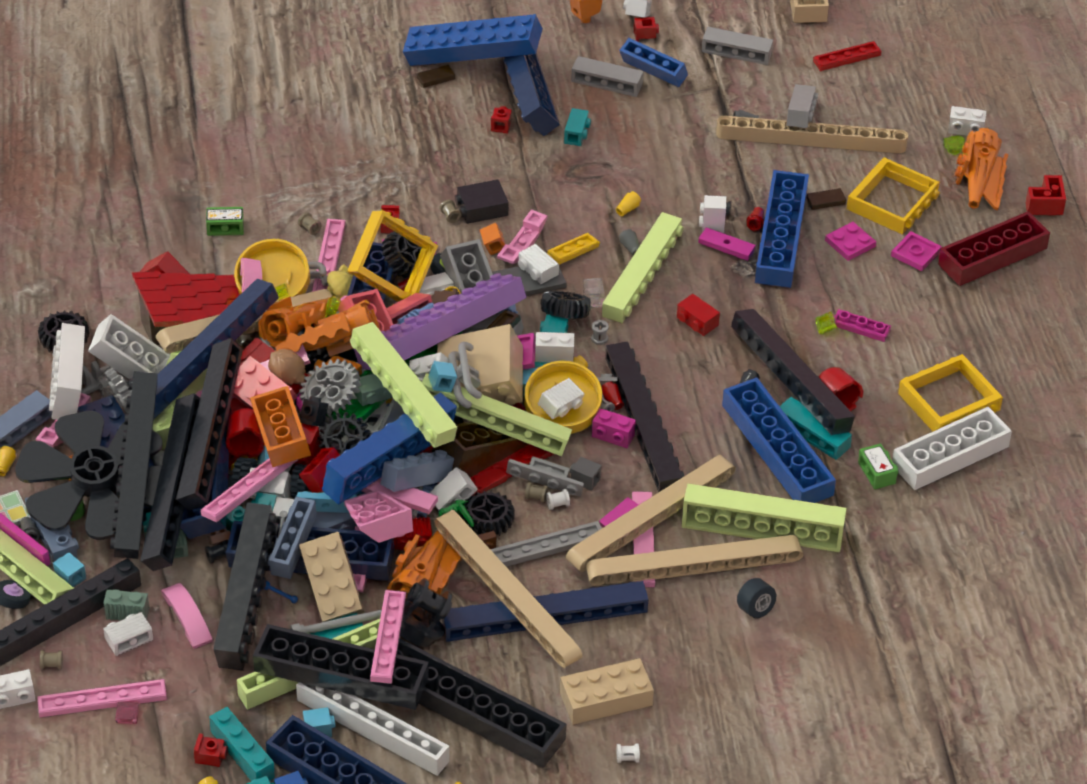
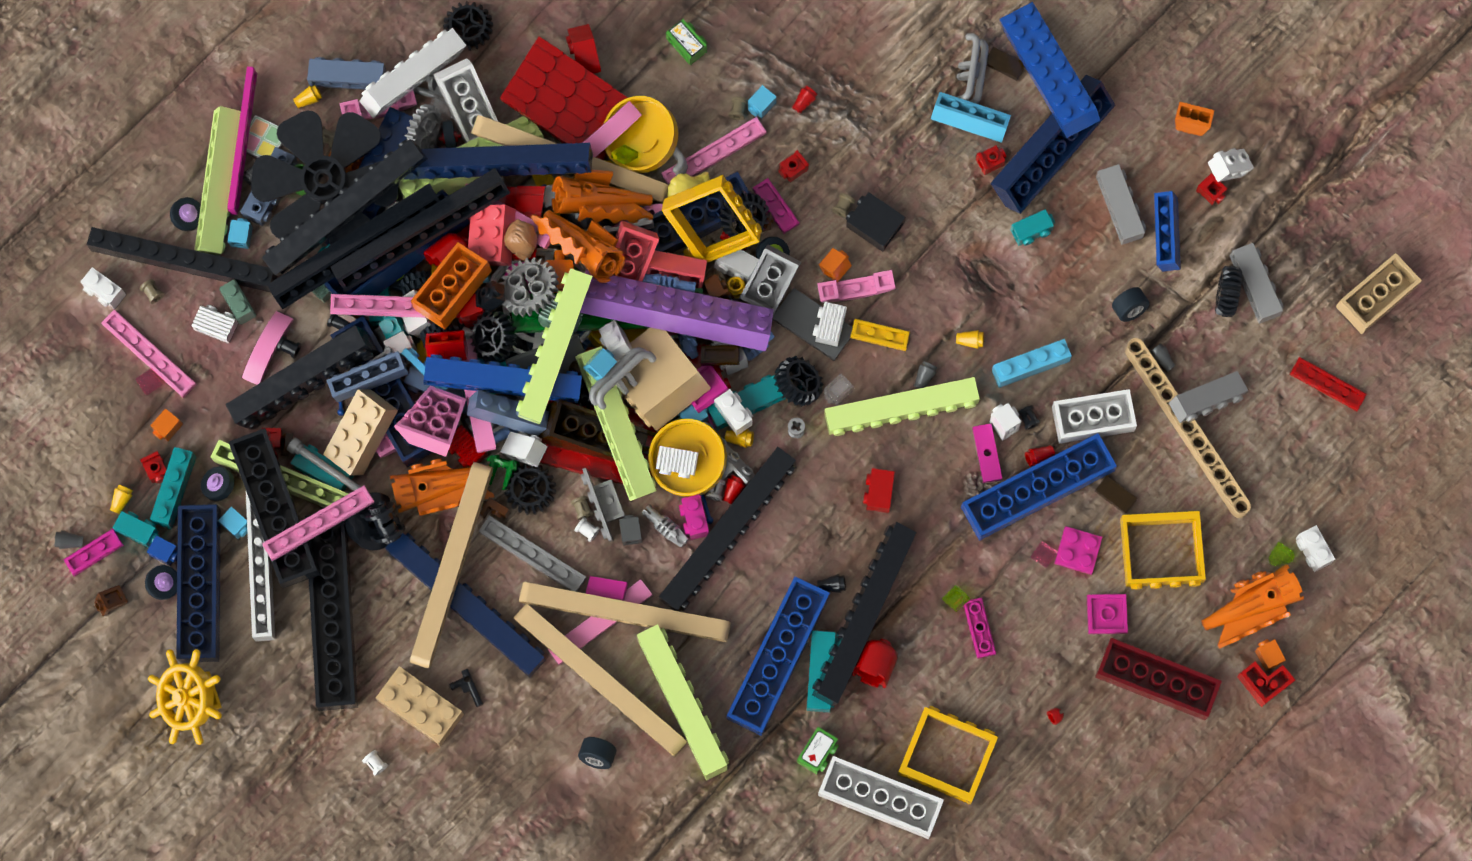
camera: 55 degrees right, 30 degrees up
clear neon green tile [325,296,340,318] -> none
none -> orange brick [150,408,183,441]
none -> black wheel [201,467,235,501]
none -> black bush [276,335,302,359]
none -> black hose [449,669,483,707]
none -> light grey hinge [642,505,689,548]
none -> medium azure brick [748,85,777,119]
none -> red cone [792,86,818,114]
none -> medium azure brick [931,92,1011,143]
none -> light grey piece [956,33,989,104]
none -> medium azure brick [992,339,1072,388]
none -> clear pink tile [1030,541,1058,568]
none -> red hinge [1047,708,1064,725]
none -> white brick [1052,389,1137,444]
none -> black wheel [1112,287,1150,322]
none -> black gear [1215,266,1242,317]
none -> orange brick [1255,639,1286,672]

